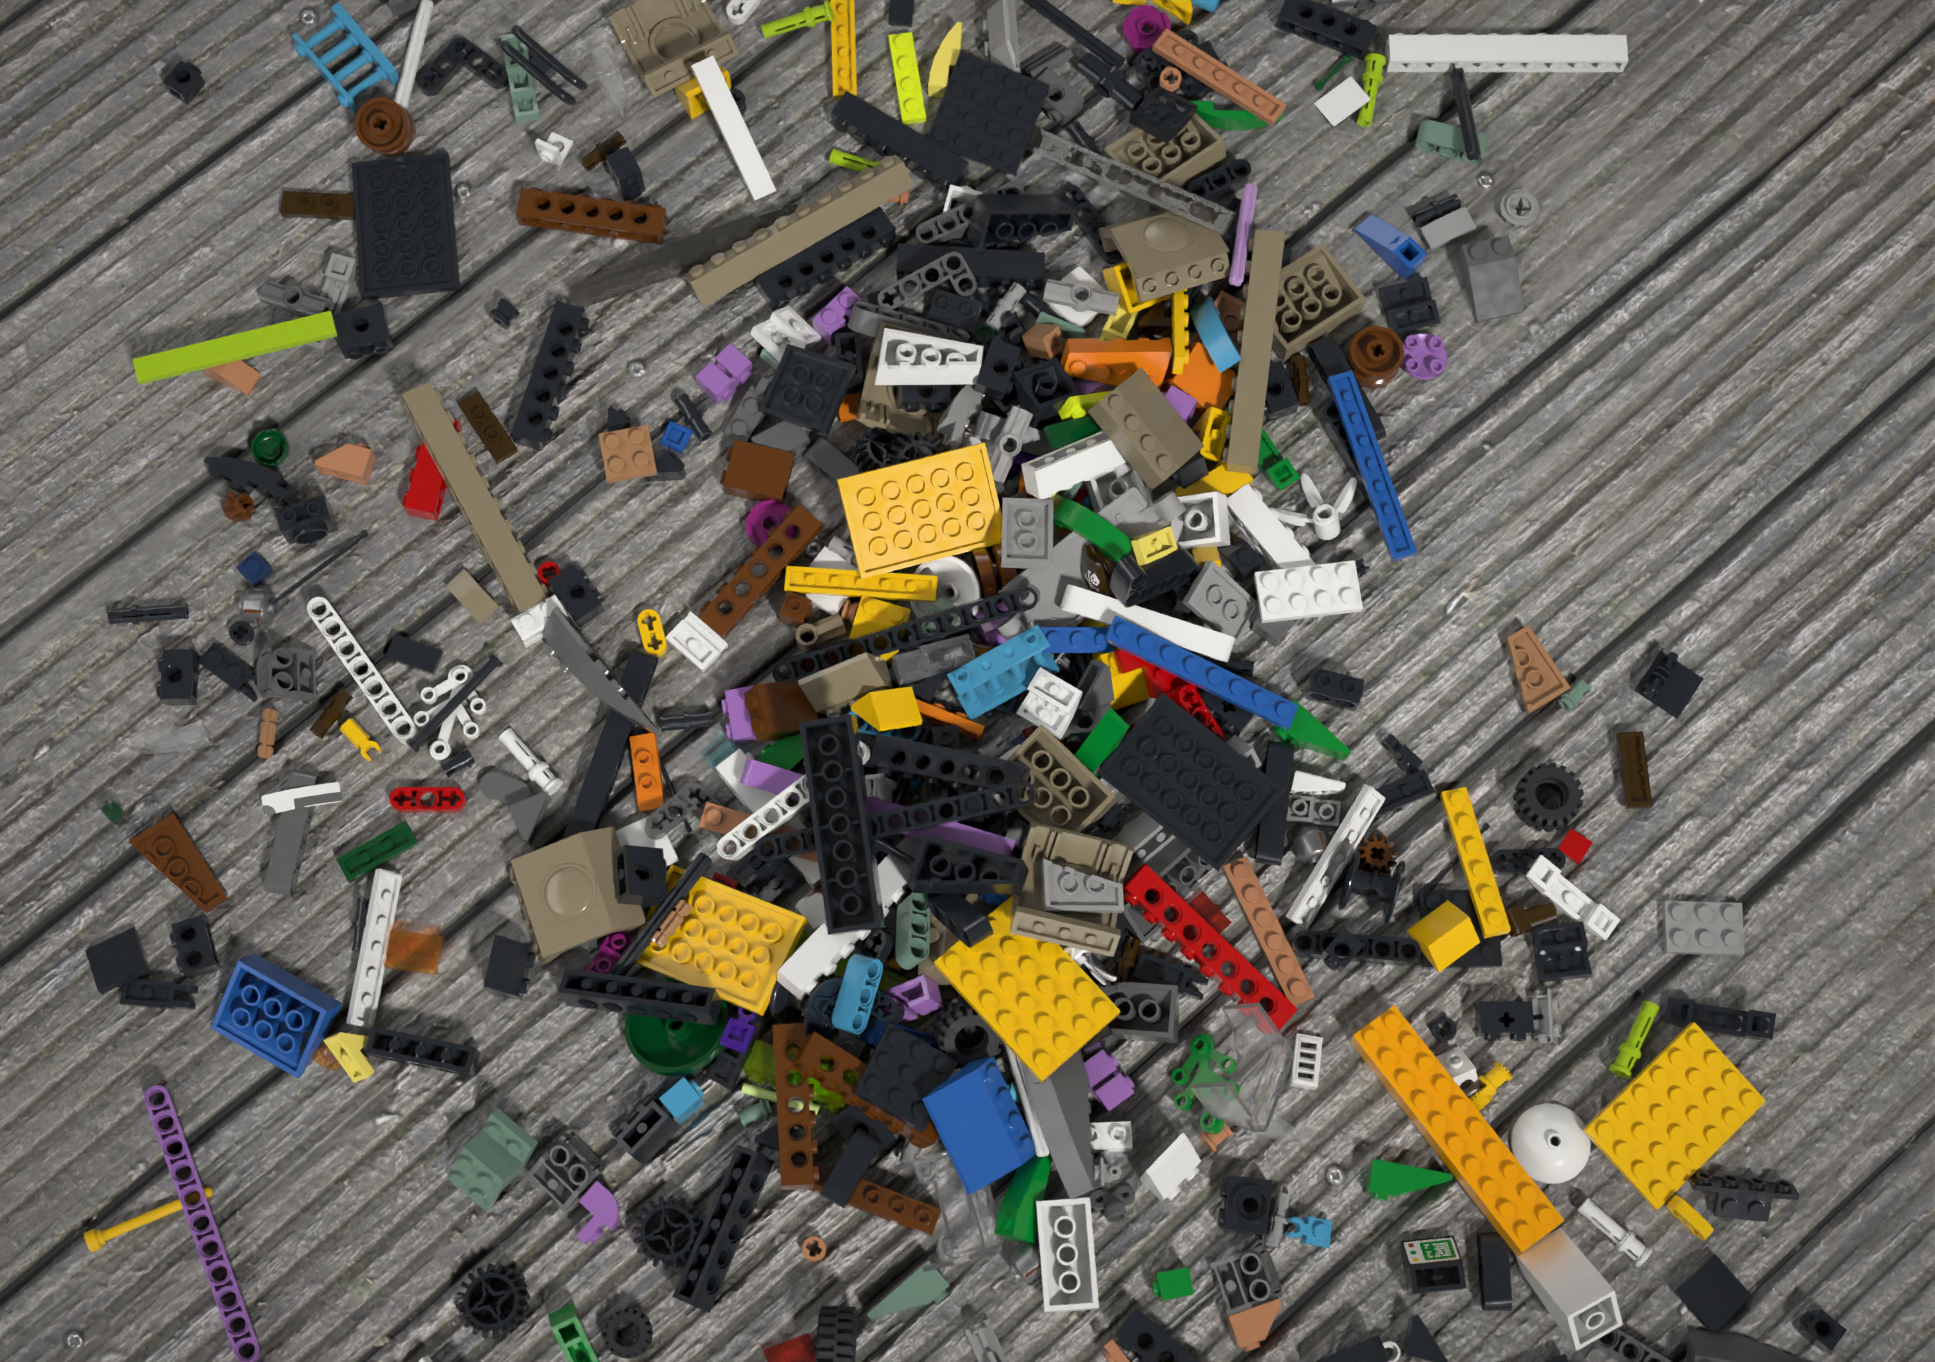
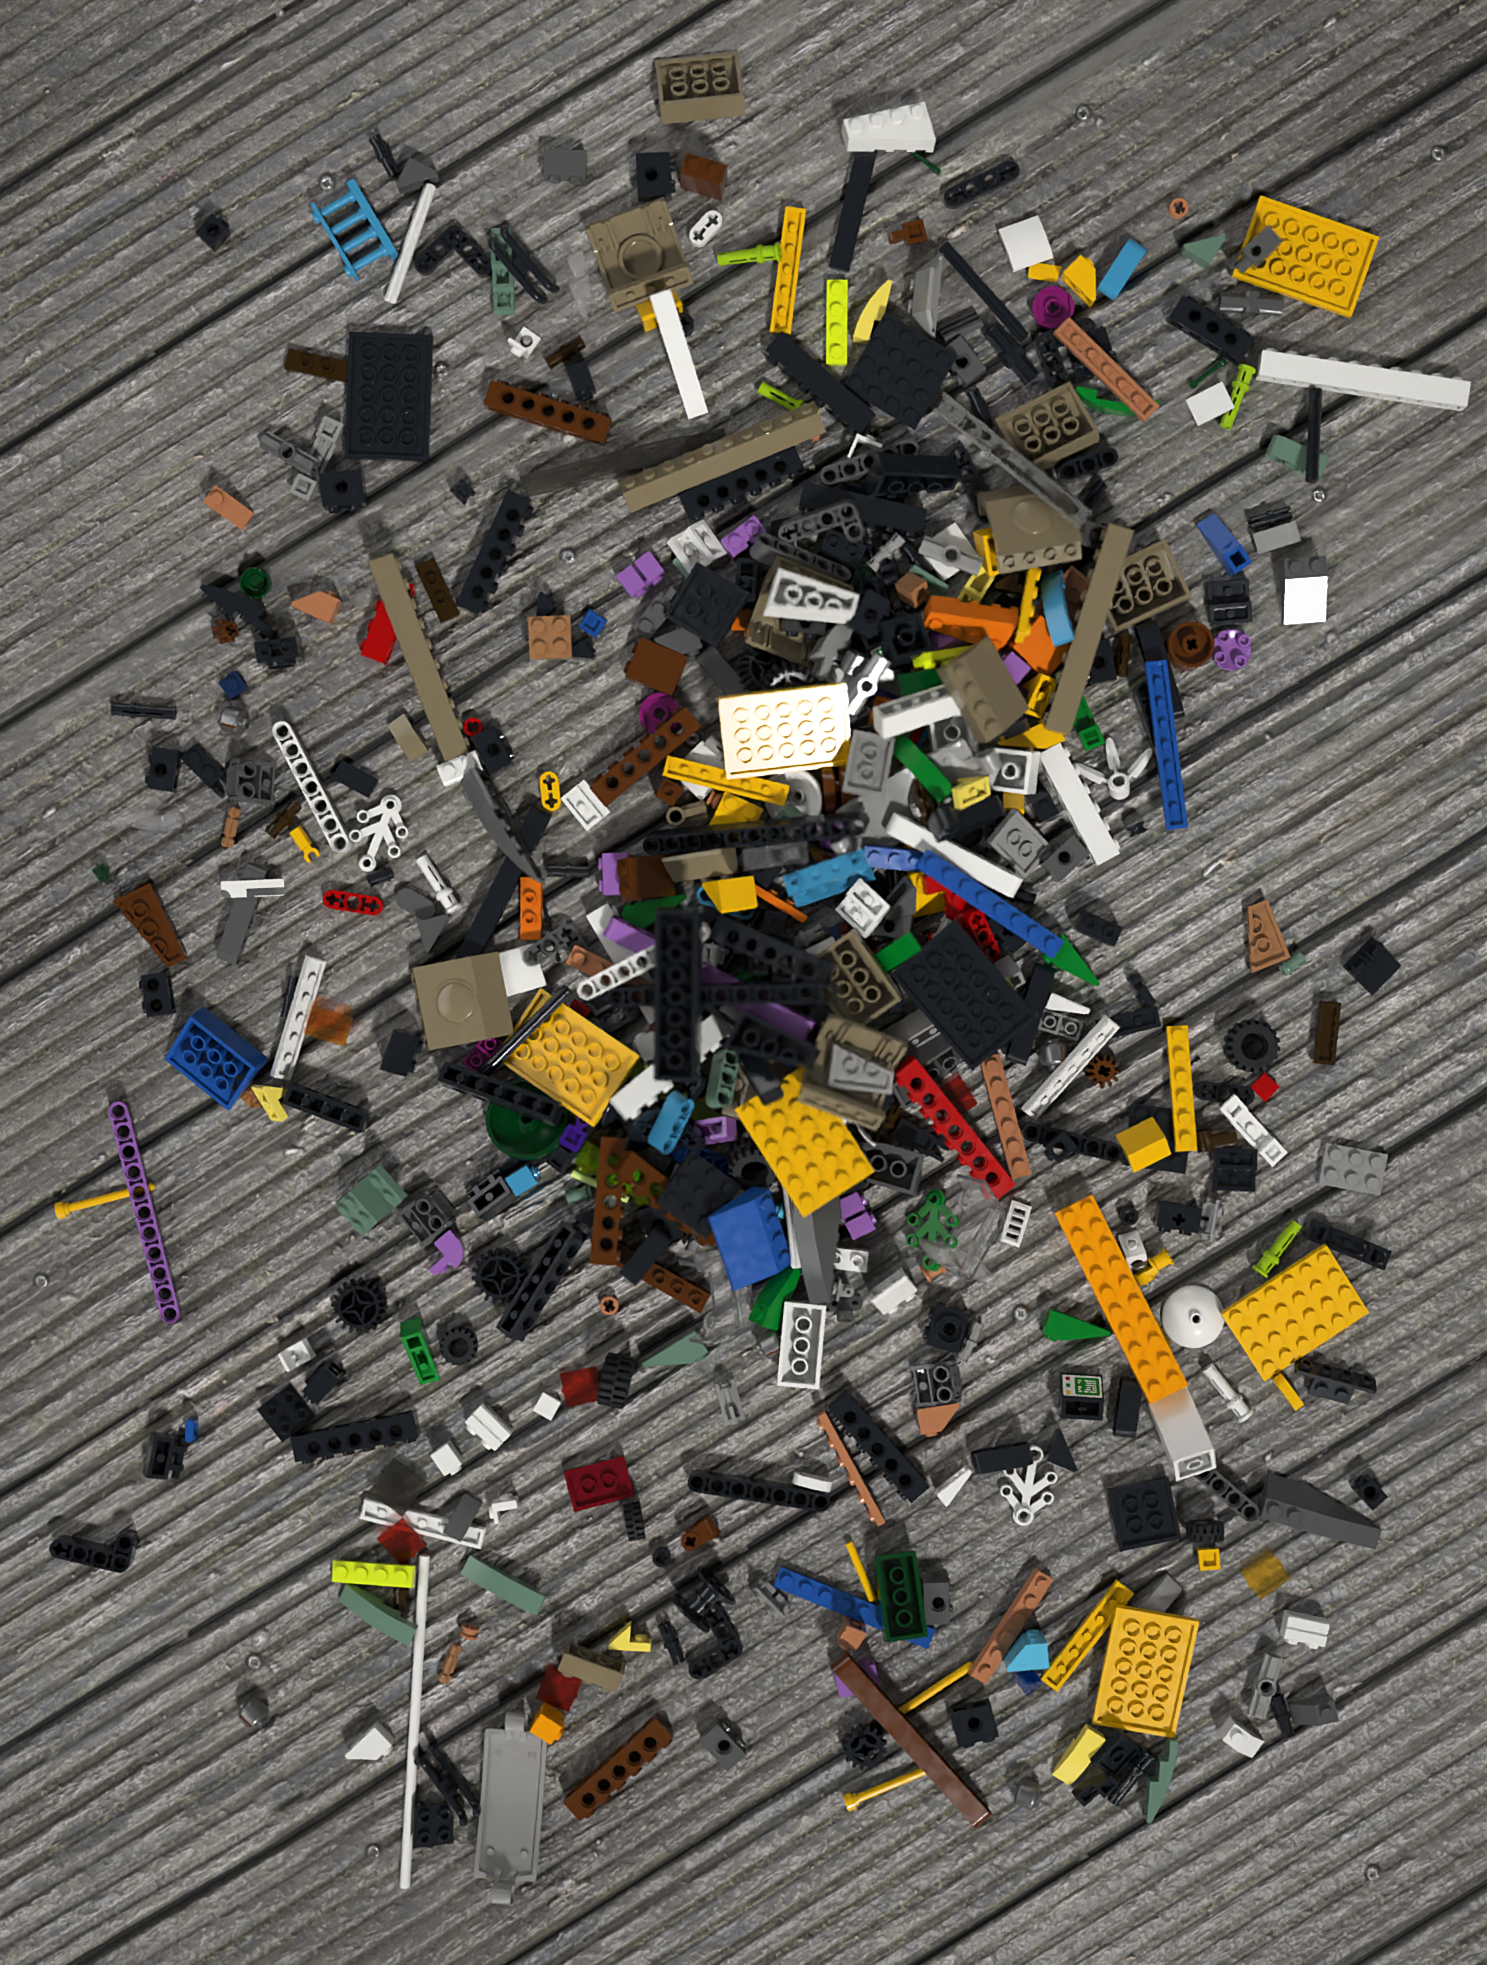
camera: 10 degrees right, 15 degrees up
black tile [85,927,151,995] -> none
black hinge [119,979,199,1010] -> none
lime tile [132,311,338,385] -> none
black bush [229,621,255,646] -> none
black piece [270,532,369,606] -> none
dark green plate [336,821,419,883] -> none
reddish brown wheel [354,97,416,157] -> none
black bar [406,654,503,753] -> none
black brick [613,845,668,907] -> none
medium nougat axle [651,899,692,947] -> none
black pin [674,394,713,442] -> none
clear light blue pin [704,739,737,771] -> none
black slope [1129,86,1198,143] -> none
green brick [1151,1267,1194,1302] -> none
nougat bush [1159,67,1182,92] -> none
lavender axle [1229,183,1258,286] -> none
white plate [1254,560,1363,623] -> none
dark azure plate [1285,1216,1333,1248] -> none
black piece [1338,847,1405,924] -> none
light grey gear [1499,190,1539,227] -> none
black slope [1674,1254,1752,1334] -> none

